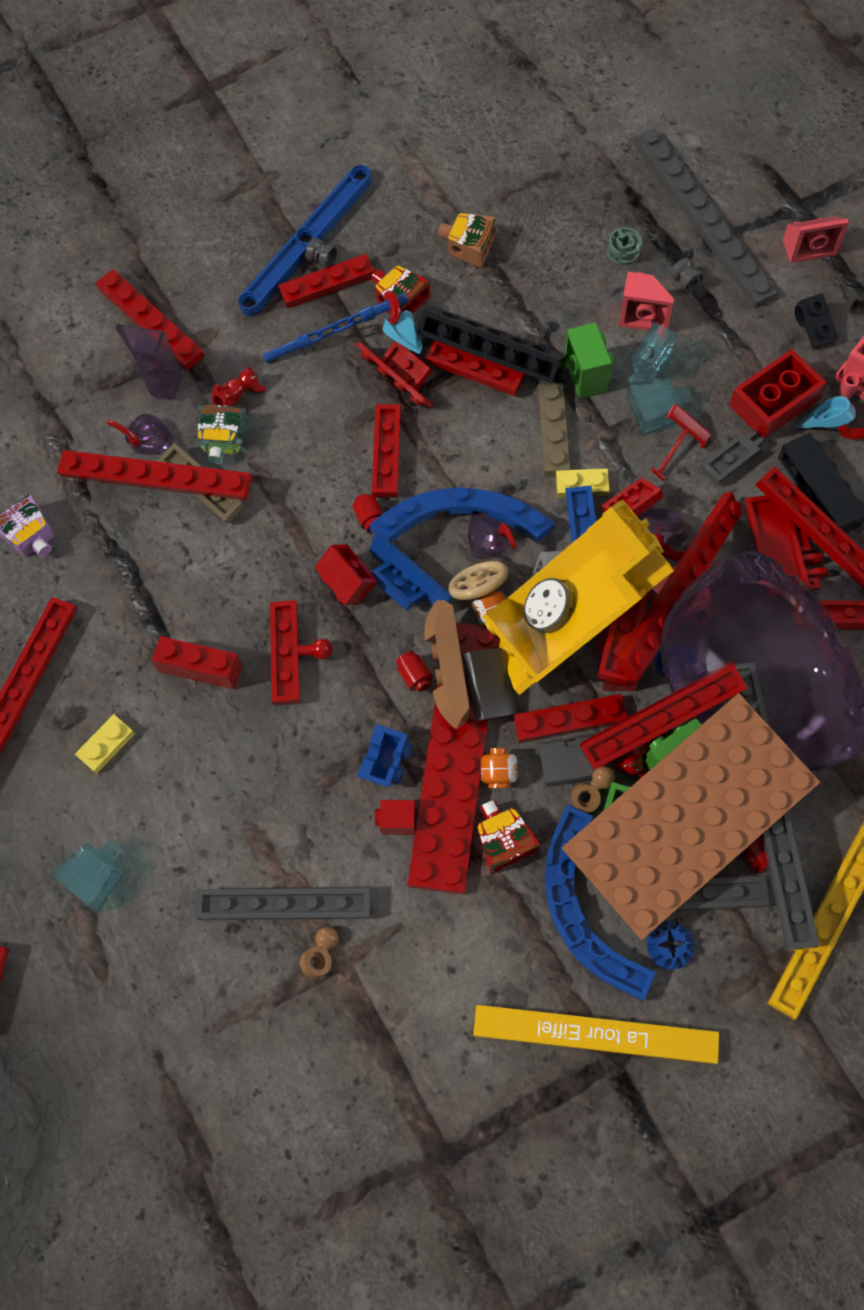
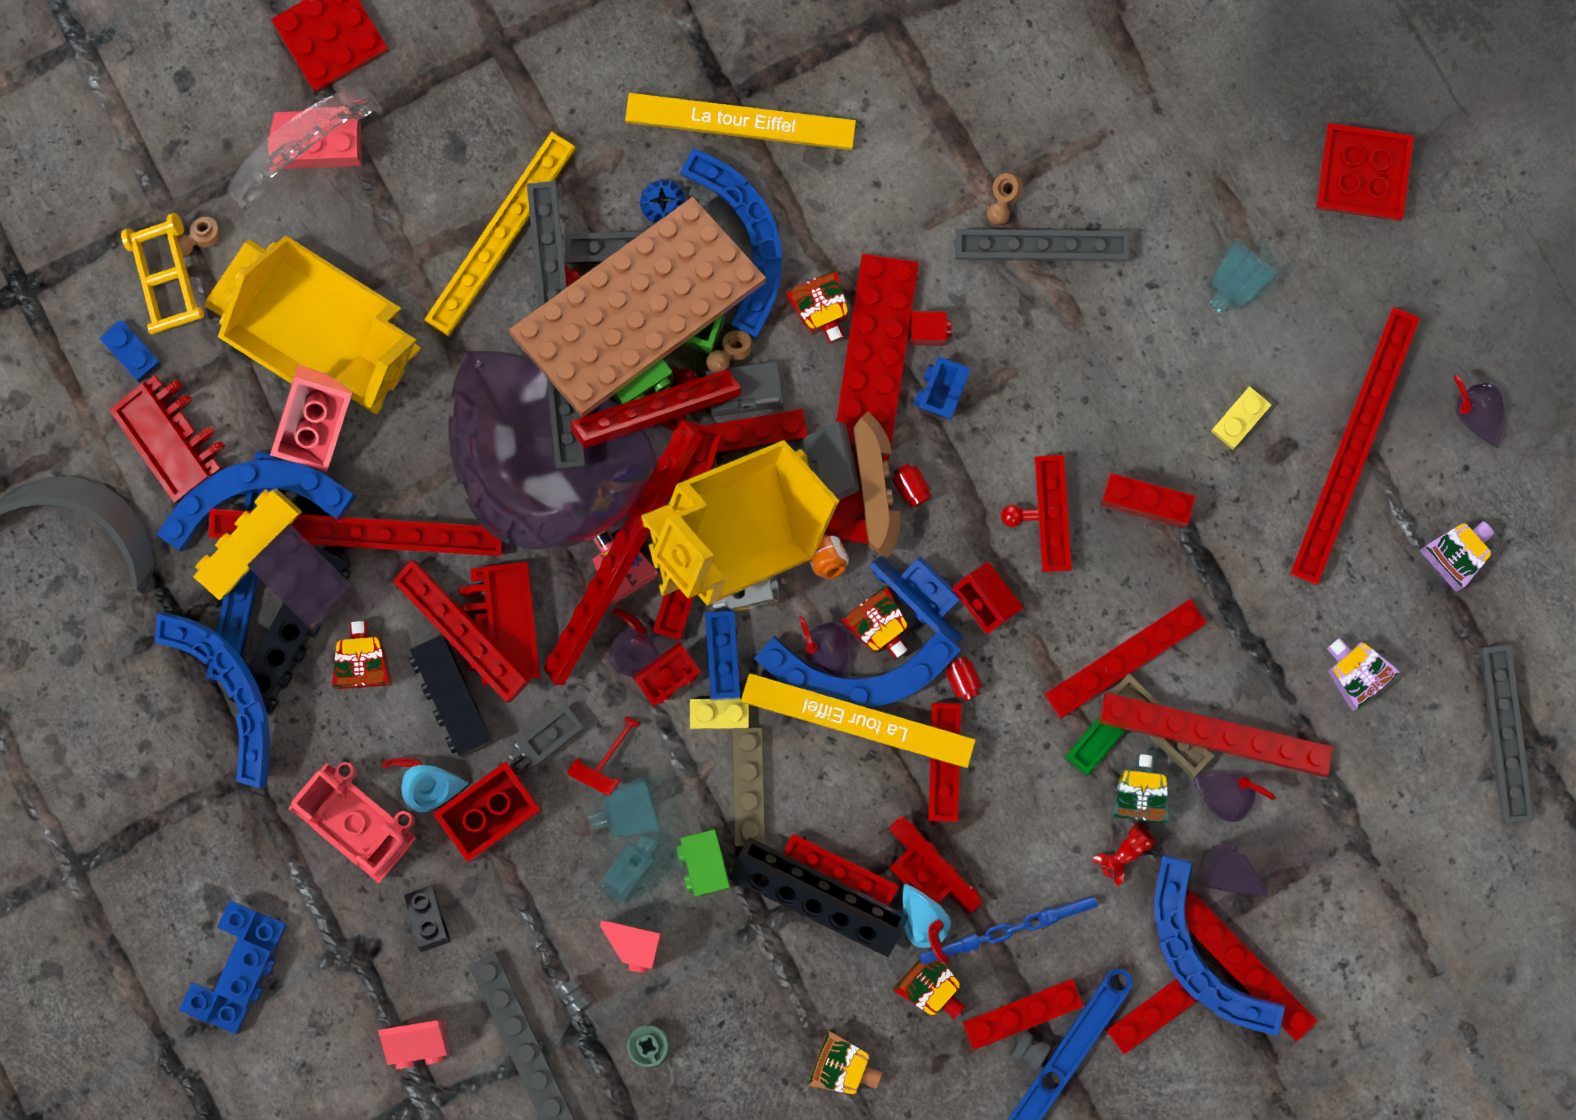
camera: 175 degrees right, 15 degrees up
tan plate [448,561,509,600] -> none
orange head [481,748,518,788] -> none
white tile [524,578,574,633] -> none
none -> yellow tile [741,673,975,768]
none -> torso [841,585,909,660]
none -> red plate [1044,599,1207,719]
none -> green tile [1064,715,1125,776]
none -> red plate [1106,978,1195,1055]
none -> blue plate [1154,854,1286,1036]

